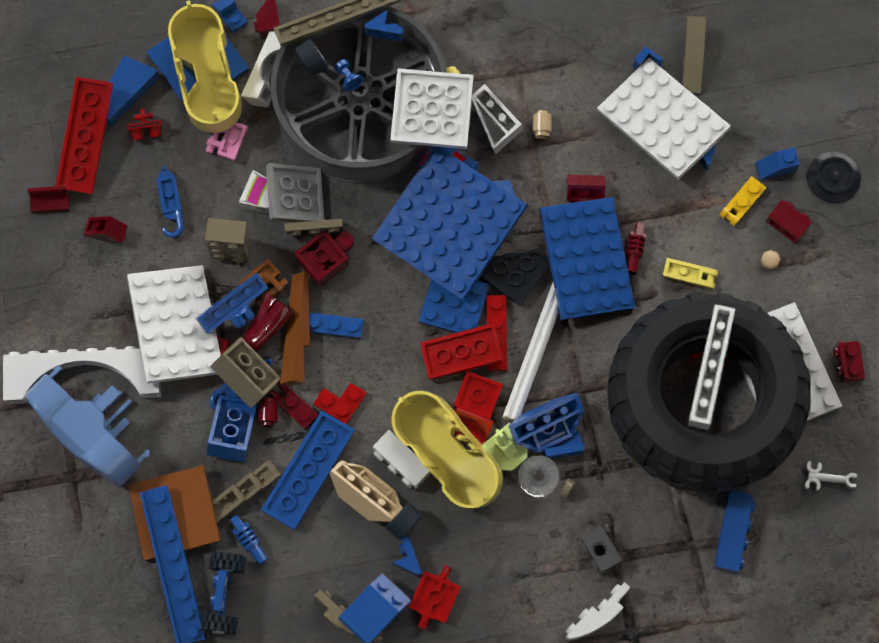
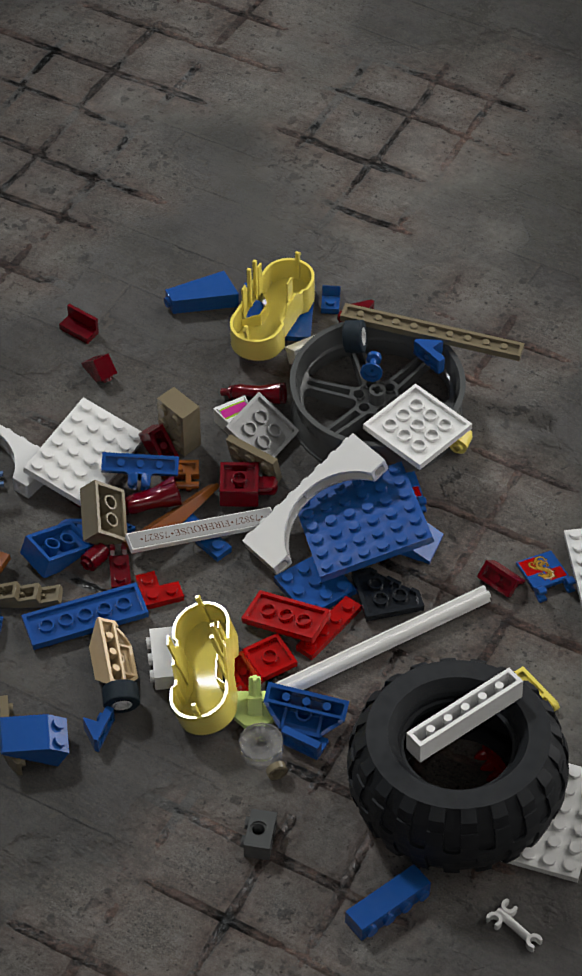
camera: 40 degrees right, 25 degrees down
red plate [55,77,114,195] -> none
red hips [127,108,163,140] -> none
blue plate [156,166,184,238] -> none
bright pink plate [205,122,248,162] -> none
red plate [409,565,461,630] -> none
white wedge [472,84,523,154] -> none
tan brick [533,110,552,139] -> none
blue plate [539,197,635,320] -> none
white slope [565,582,630,641] -> none
dark red hinge [626,222,647,275] -> none
none -> light grey tile [125,507,272,554]
none -> dark red slope [138,424,179,456]
none -> dark red piece [220,383,287,404]
none -> white arch [242,433,389,575]
none -> blue flag [516,551,576,603]

